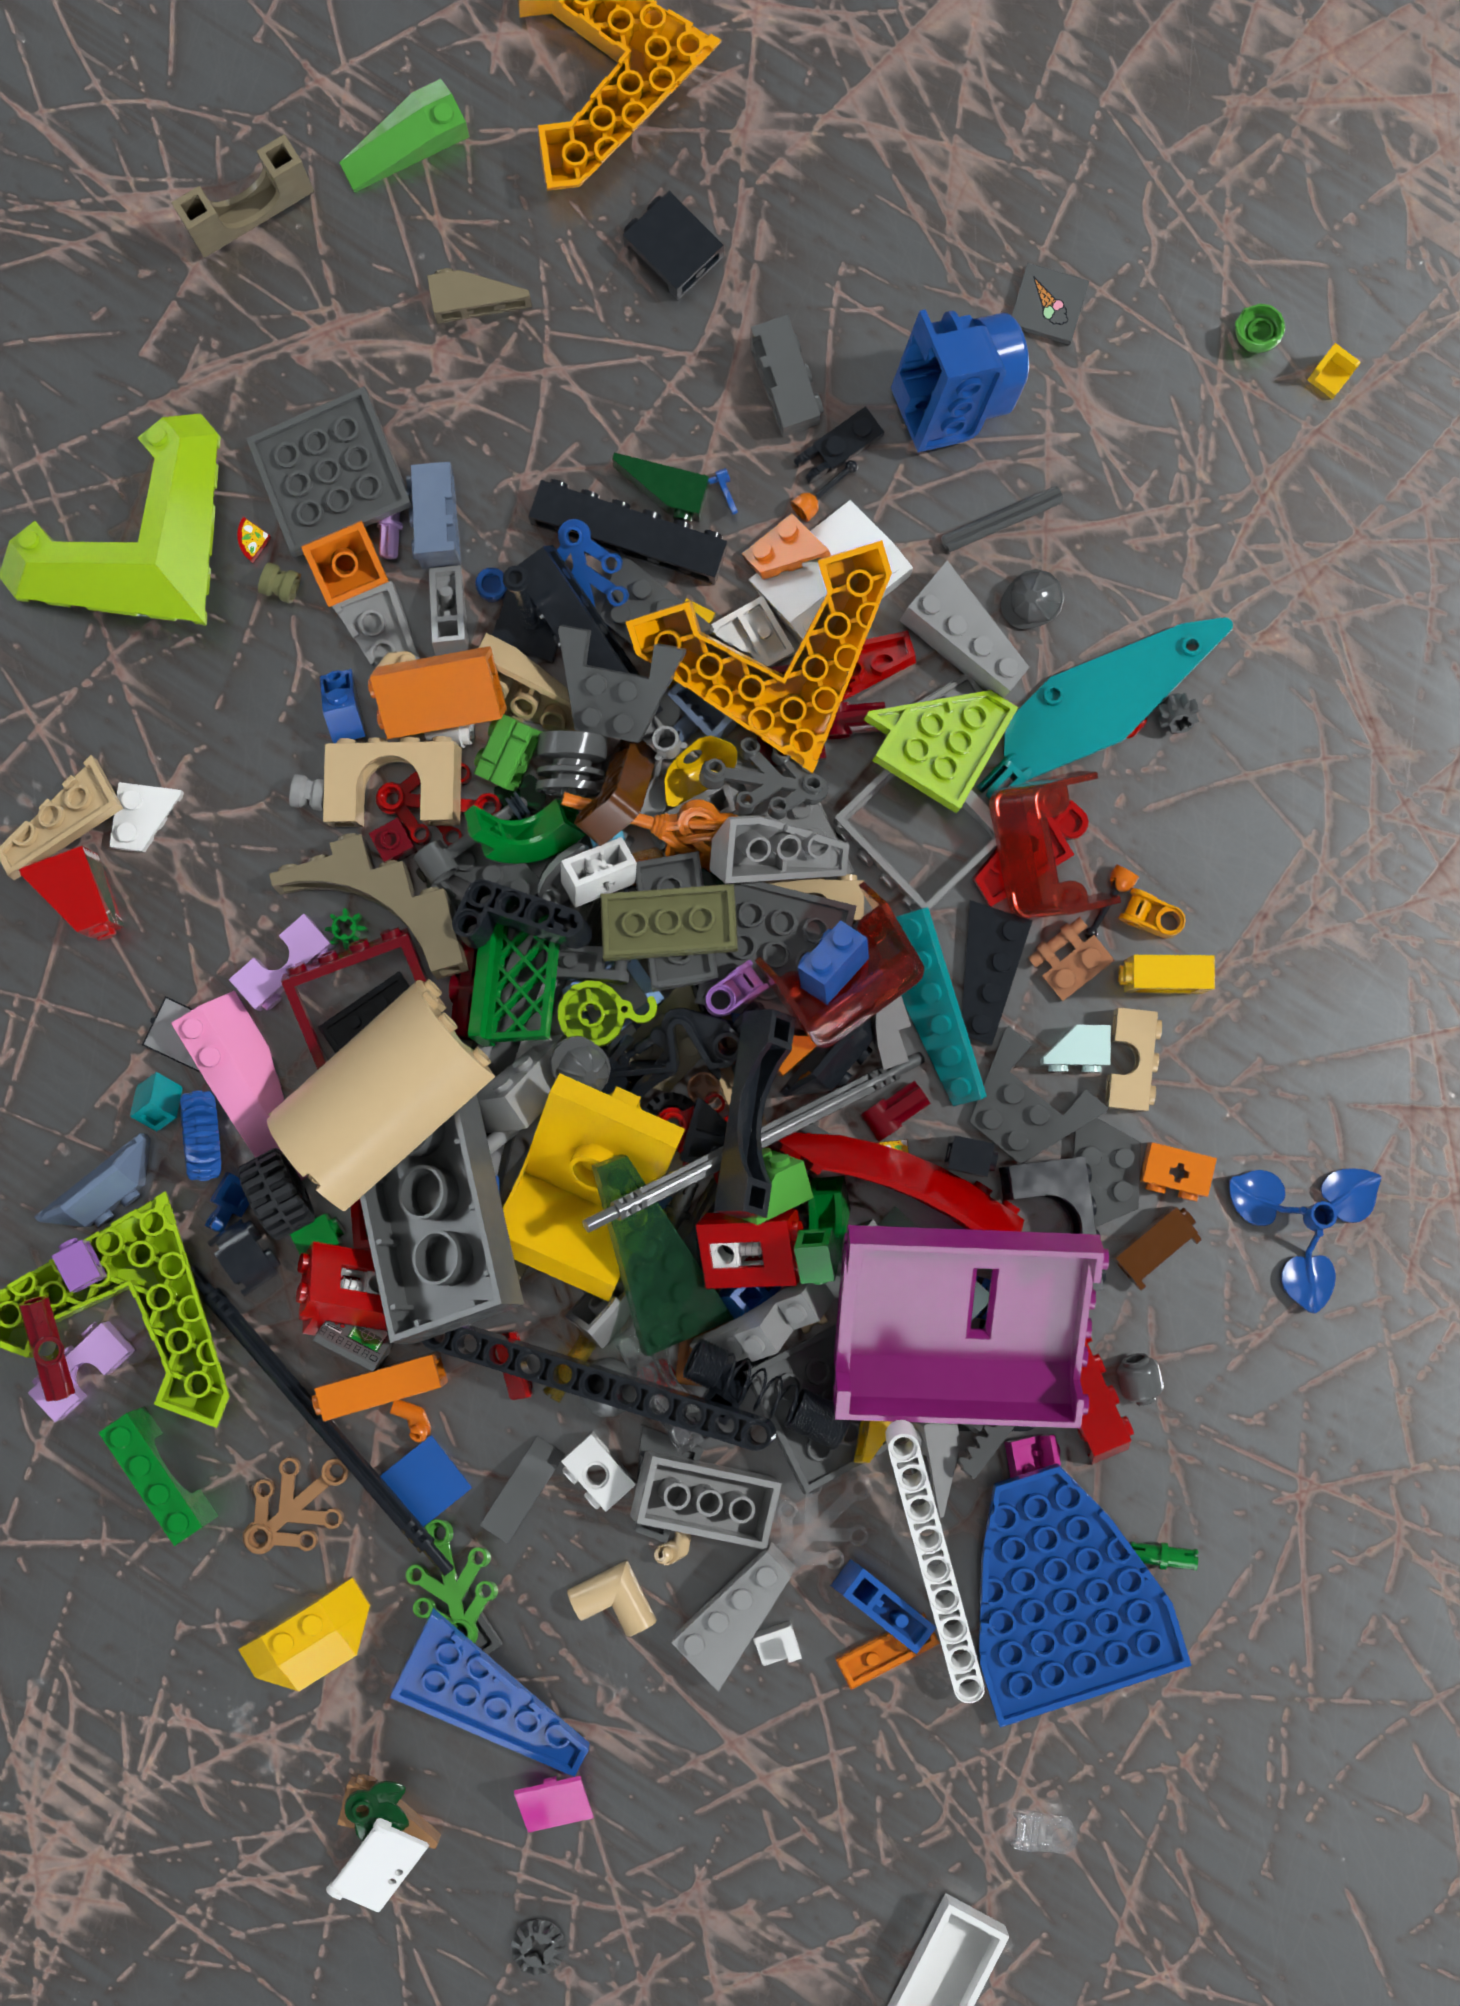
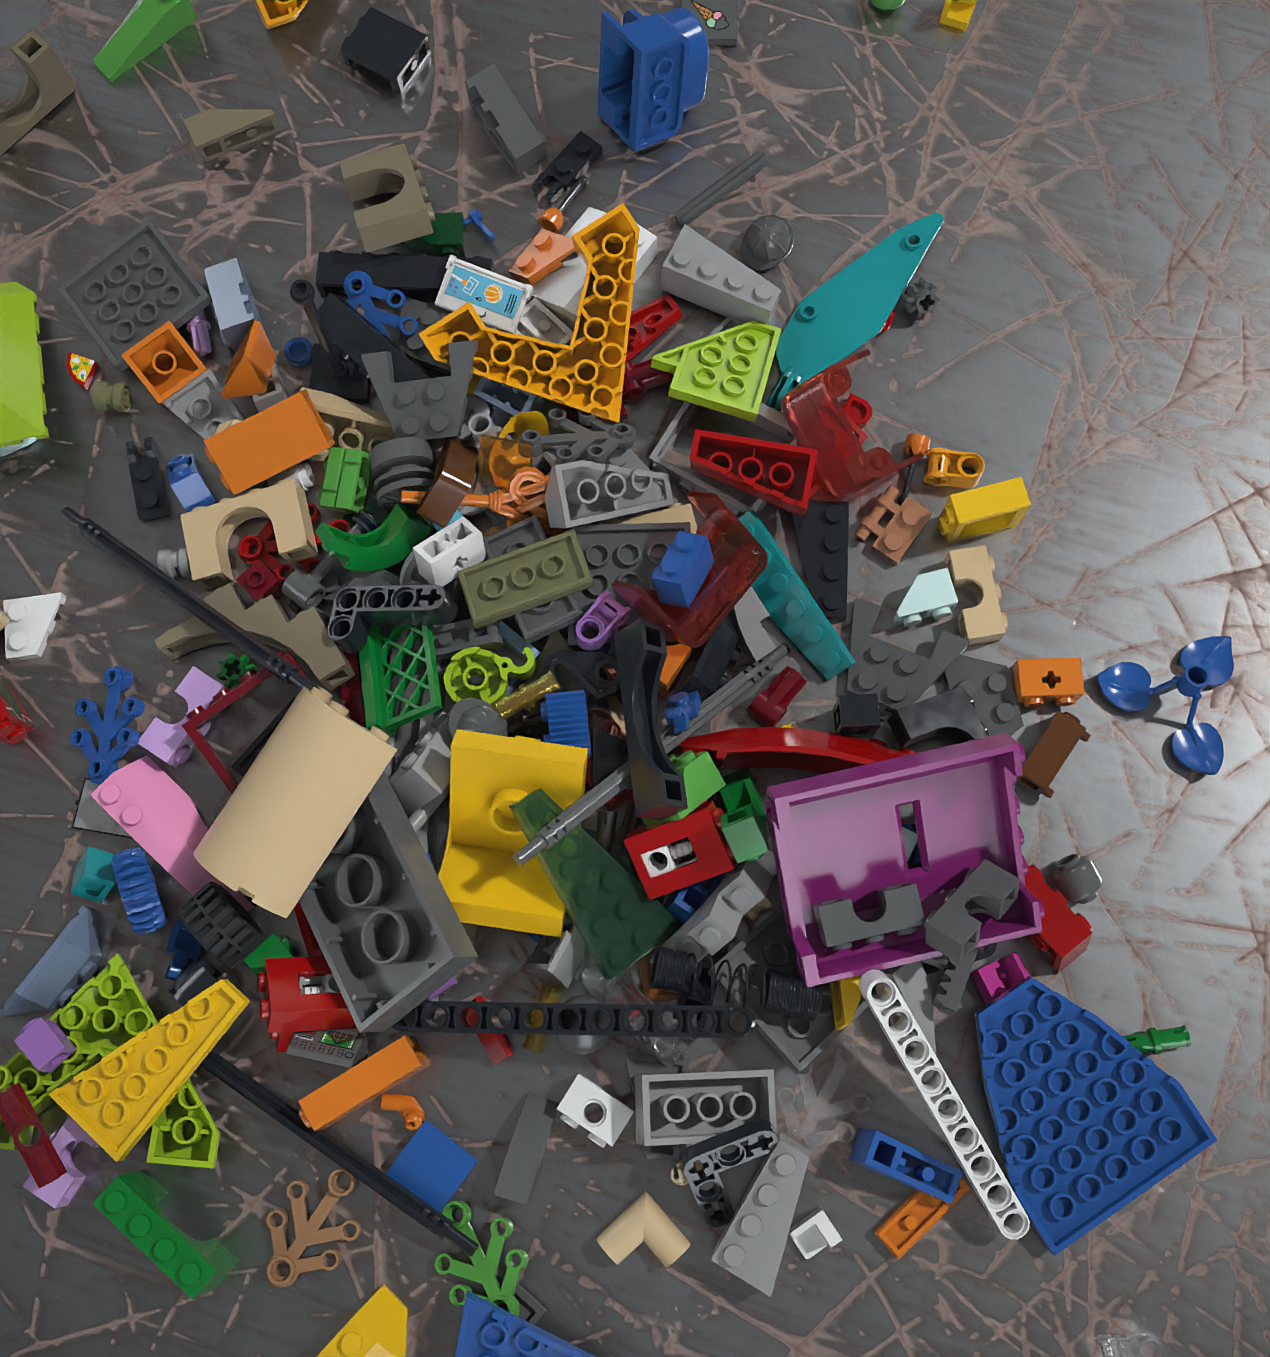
camera: 10 degrees left, 10 degrees down
none -> yellow wing [48,979,250,1162]
none -> black axle [61,507,320,690]
none -> blue plant [70,666,144,785]
none -> black hinge [126,437,171,522]
none -> orange slope [220,320,276,399]
none -> dark tan arch [339,143,436,253]
none -> door [434,255,534,334]
none -> clear orange piece [476,434,534,489]
none -> clear yellow pin [494,671,560,720]
none -> blue brick [540,690,592,758]
none -> blue plate [664,691,702,733]
none -> black beam [680,1119,778,1227]
none -> red wedge [689,429,818,518]
none -> dark grey arch [812,882,925,951]
none -> dark grey arch [924,859,1020,965]

